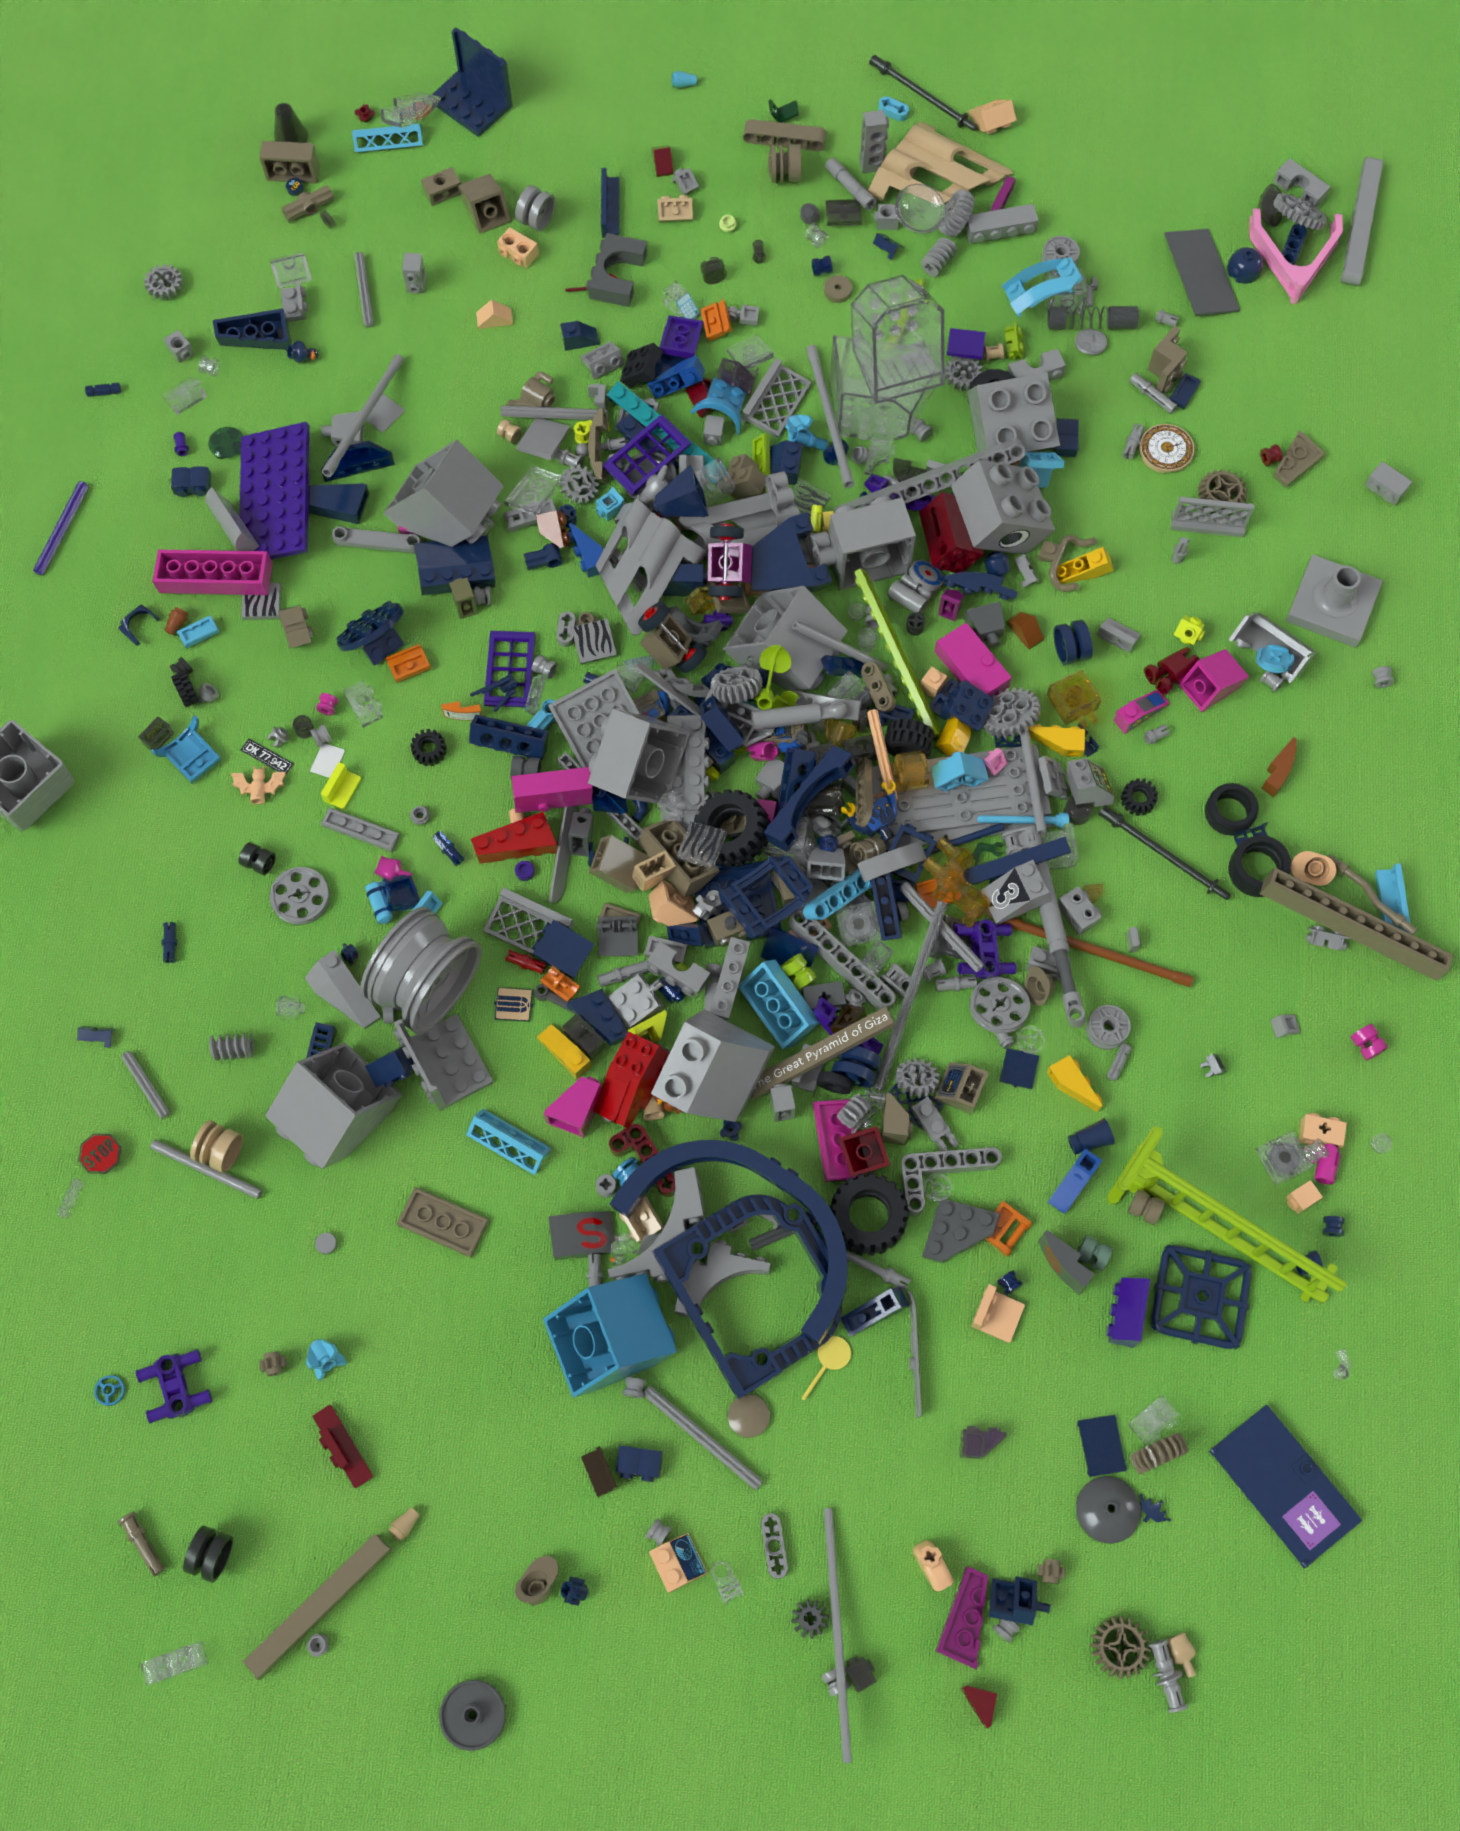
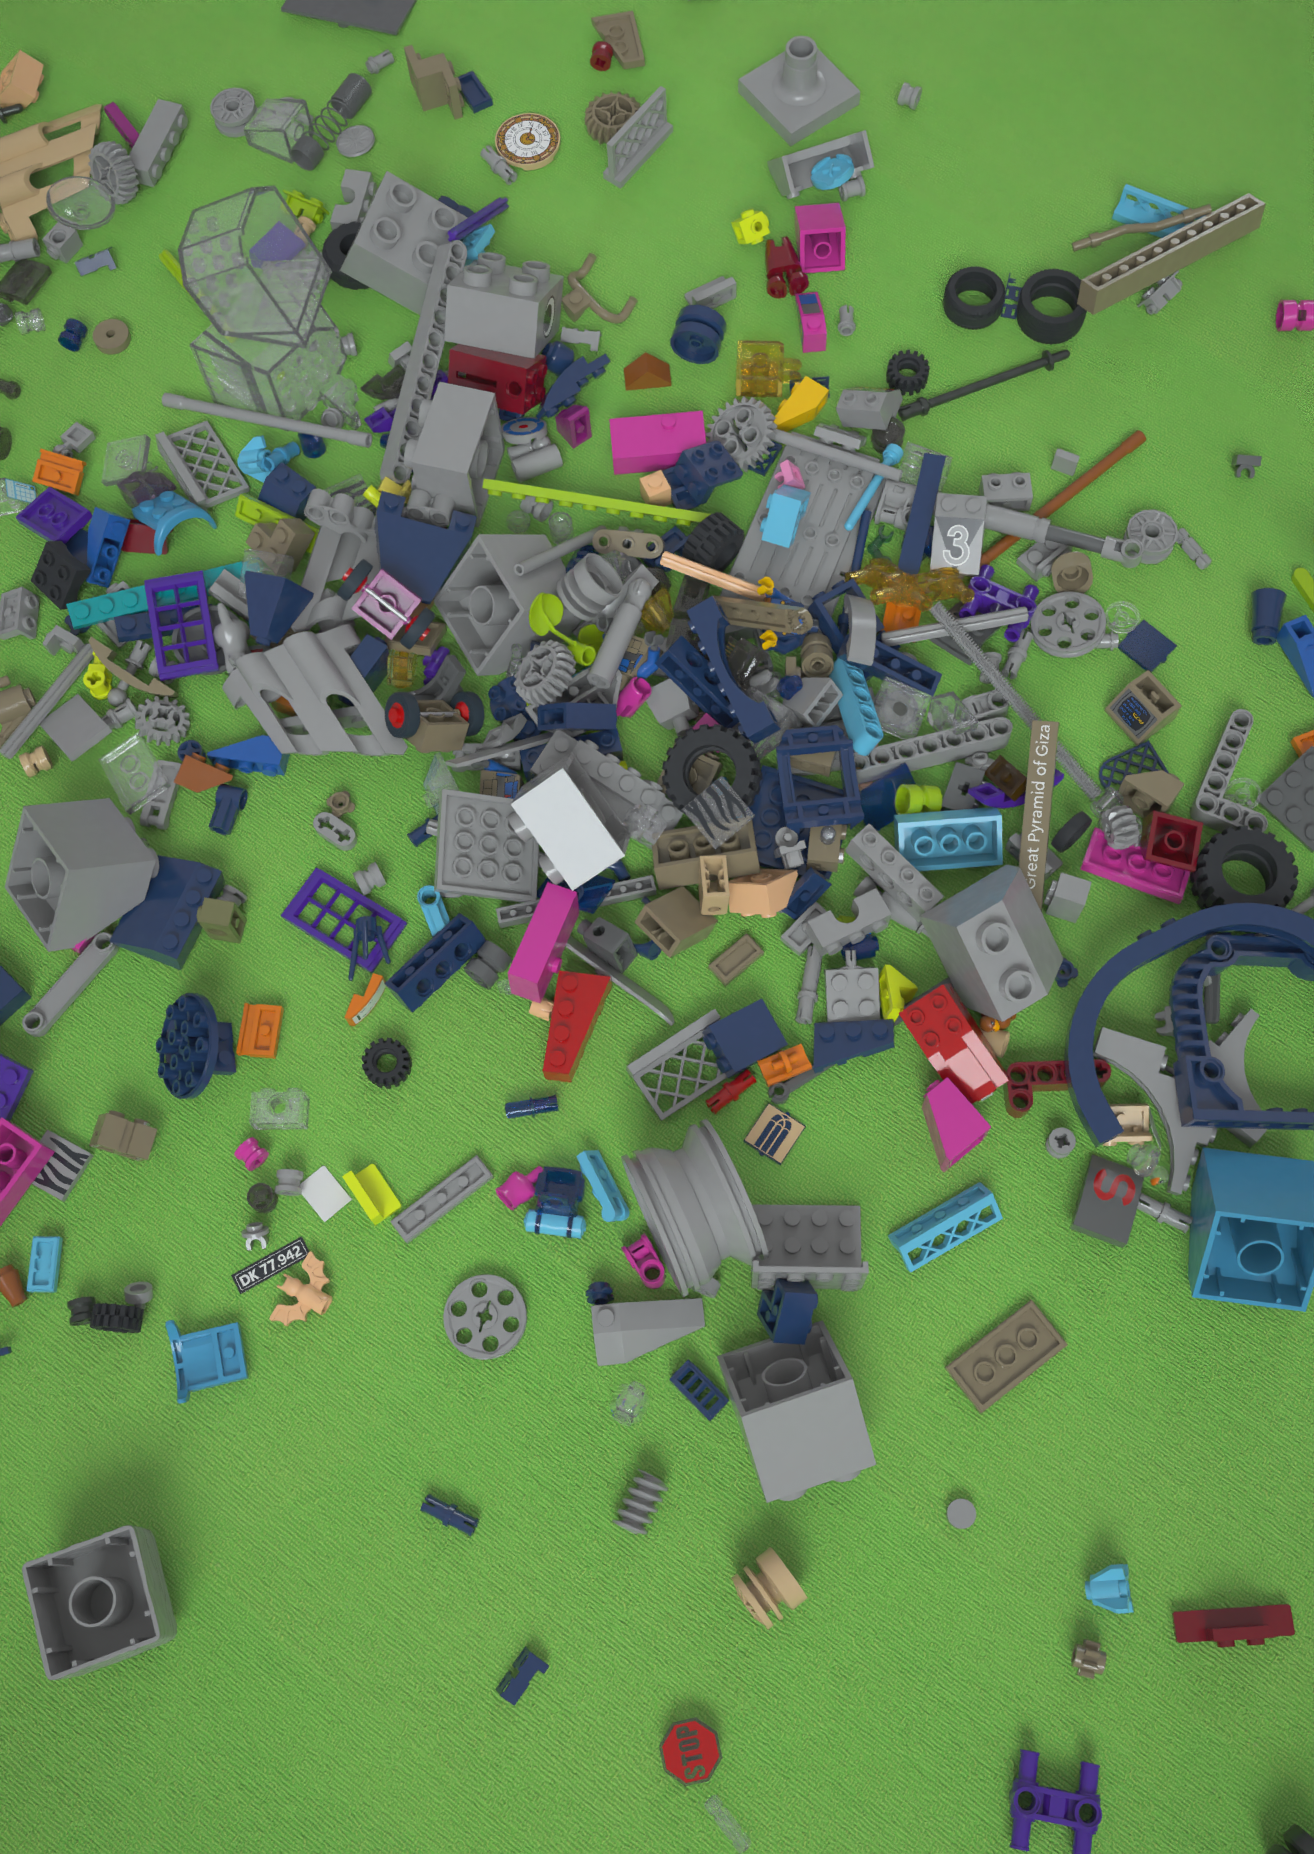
camera: 55 degrees left, 0 degrees up
light grey axle [121,1051,170,1119] -> none
clear smoke piece [138,716,174,751] -> none
light grey piece [150,1139,263,1199] -> none
pearl dark grey wheel [239,842,276,876] -> none
light grey plate [410,806,430,825] -> none
dark purple tile [515,861,535,881] -> none
clear slope [525,674,547,716] -> none
yellow slope [537,1024,592,1080] -> none
clear smoke brick [562,1013,606,1061] -> none
light grey tile [571,619,617,664] -> none
medium azure window [595,487,624,522] -> none
dark grey hinge [597,916,638,956] -> none
dark azure wheel [612,1157,640,1186] -> none
light grey brick [703,415,724,446] -> none
dark blue wheel [831,1046,881,1088] -> none
clear yellow brick [892,750,929,792] -> none
light grey gear [895,1058,939,1098] -> none
pearl dark grey wheel [906,612,925,636] -> none
light grey hinge [910,1097,958,1151] -> none
light grey piece [921,238,957,277] -> none
yellow slope [936,717,971,756] -> none
dark grey torso [964,601,1005,648] -> none
medium azure wedge [1002,257,1083,317] -> none
yellow slope [1047,1055,1103,1112] -> none
yellow slope [1057,547,1114,584] -> none
clear yellow tile [1083,884,1103,904] -> none
light grey pin [1129,372,1178,414] -> none
light grey axle [1172,537,1190,564] -> none
dark orange slope [1261,737,1297,797] -> none
light grey slope [1271,1014,1300,1038] -> none
light nougat piece [1291,851,1336,886] -> none
none -> dark purple axle [447,197,509,242]
none -> light grey wheel [556,553,623,621]

